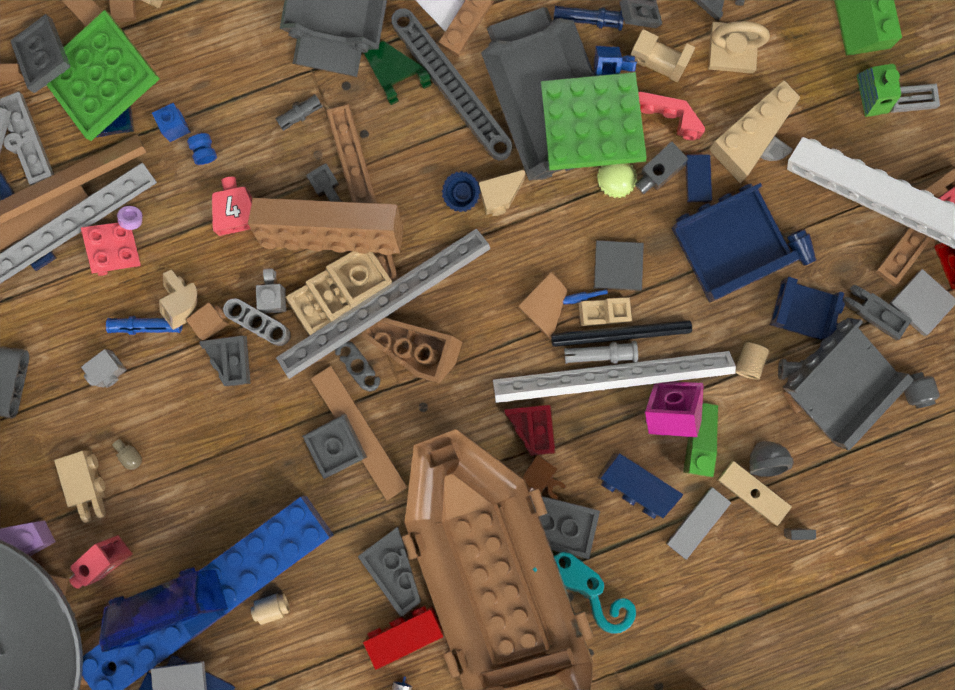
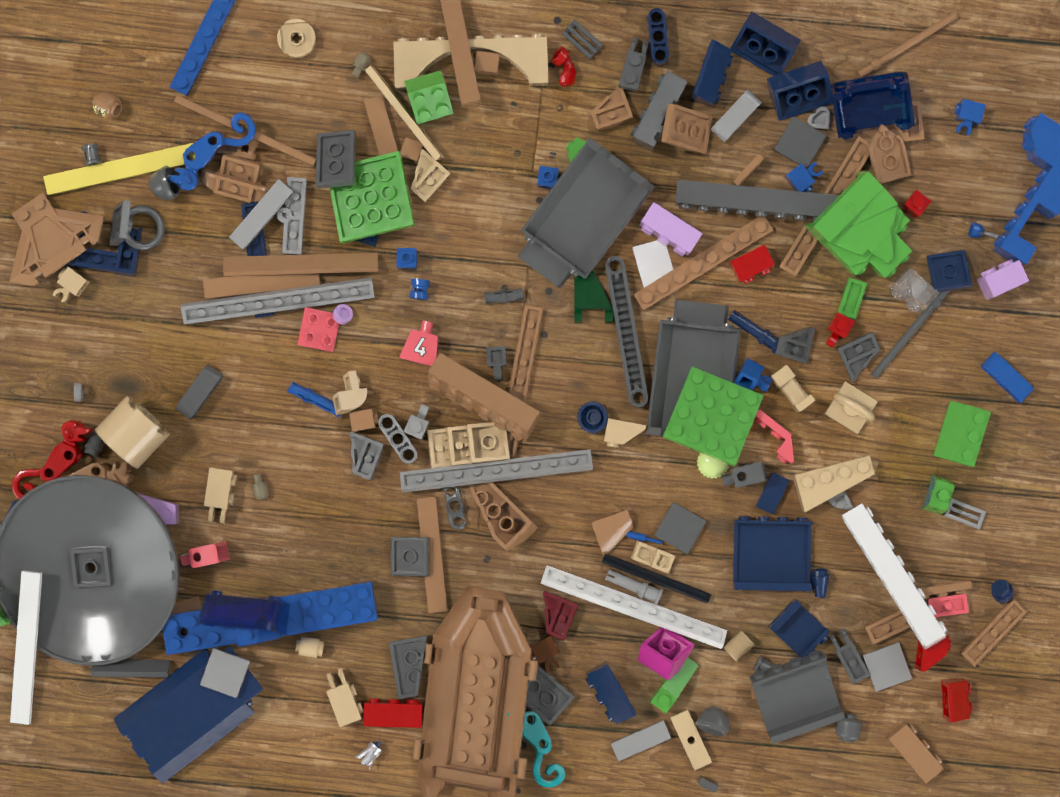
camera: 30 degrees right, 5 degrees up
light grey brick [81,349,127,388] -> none
none -> tan hinge [326,668,364,727]
none -> tan wing [411,149,451,203]

